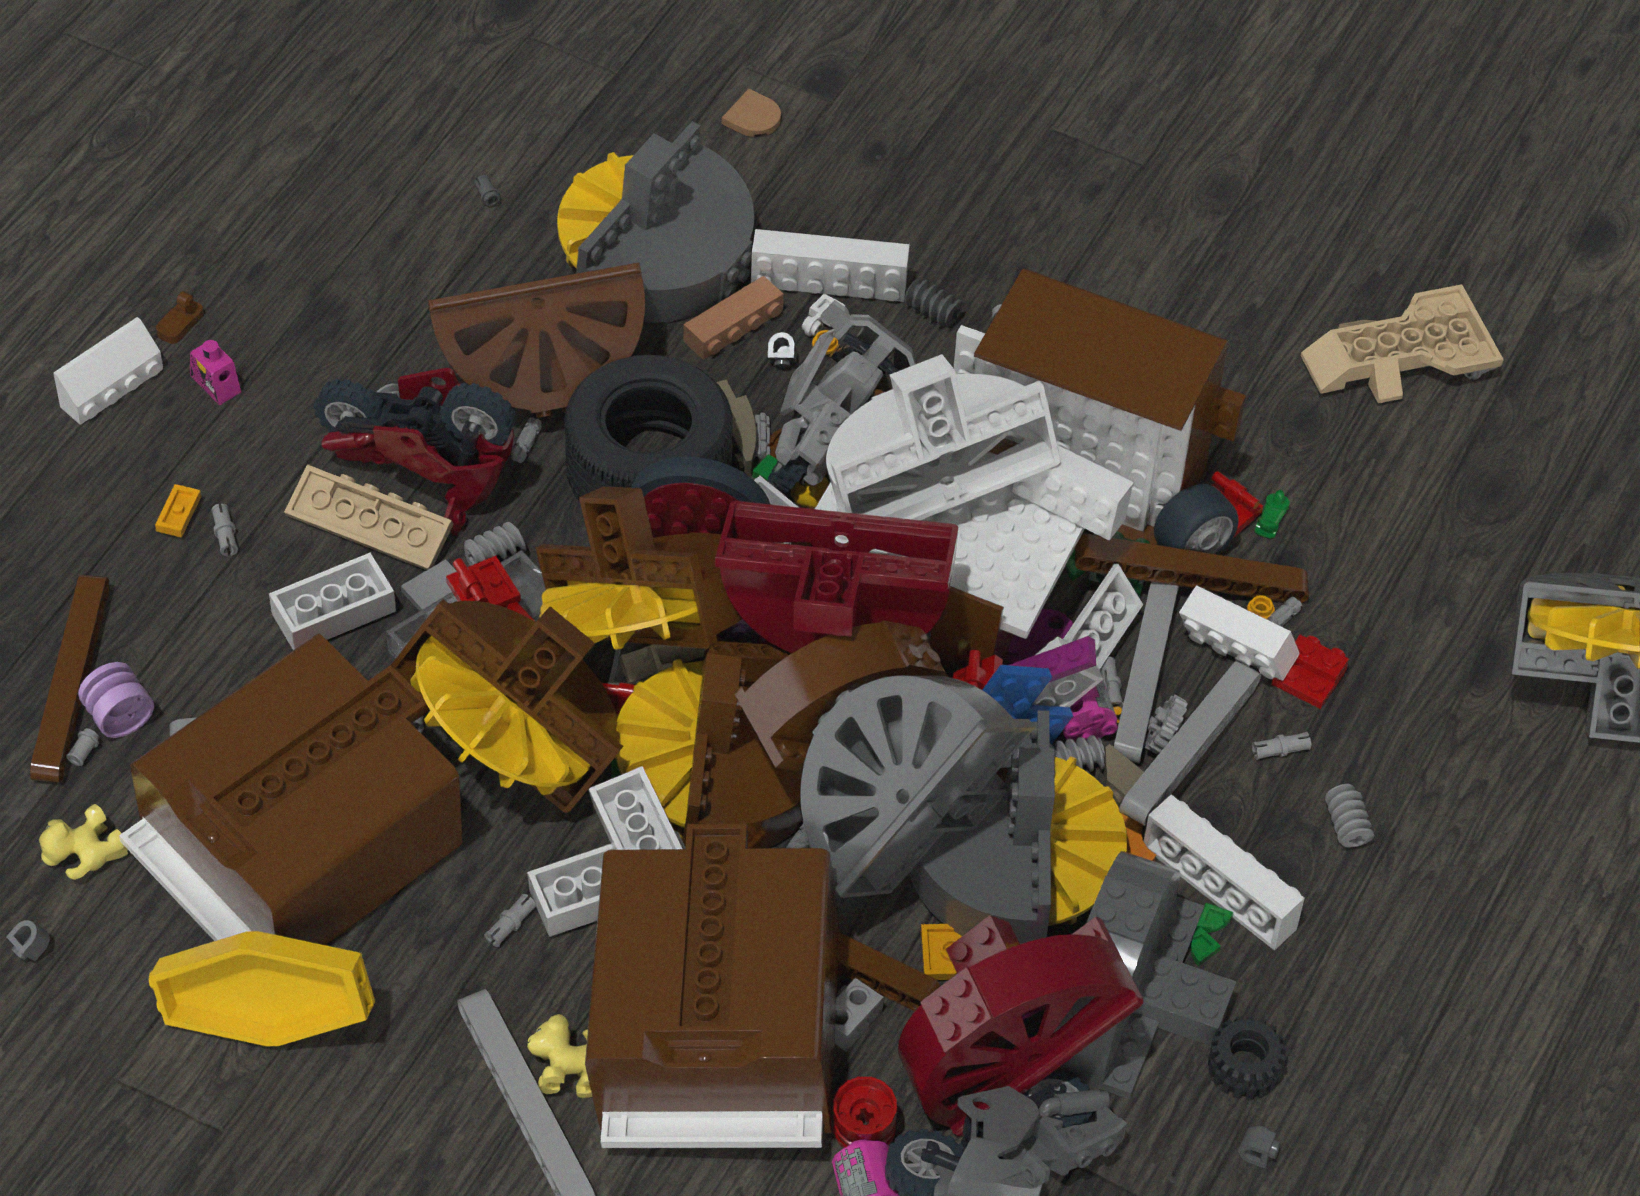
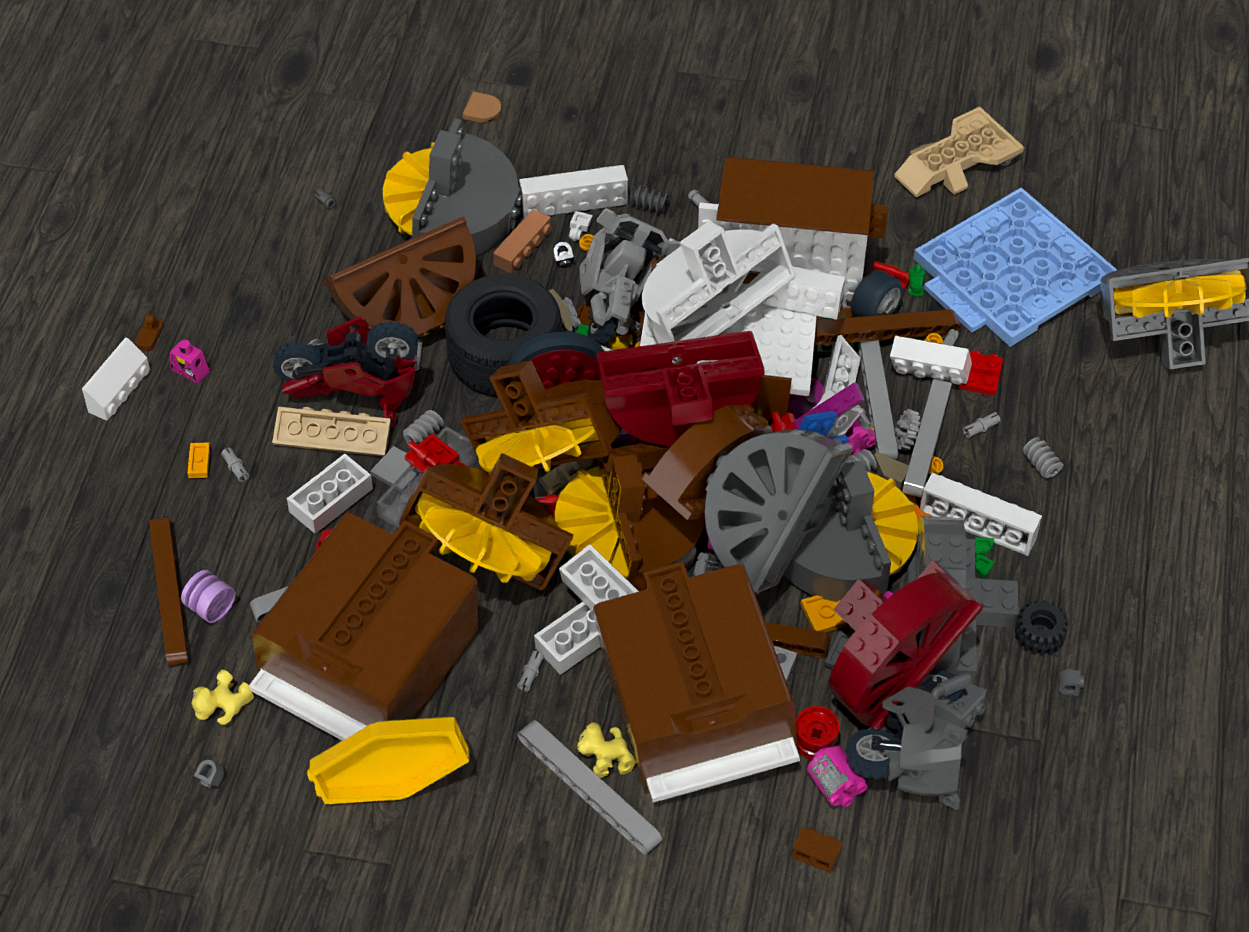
camera: 15 degrees left, 0 degrees up
light grey pin [66,728,99,766] -> none
none -> light blue plate [914,188,1117,347]
none -> light orange plate [929,456,943,475]

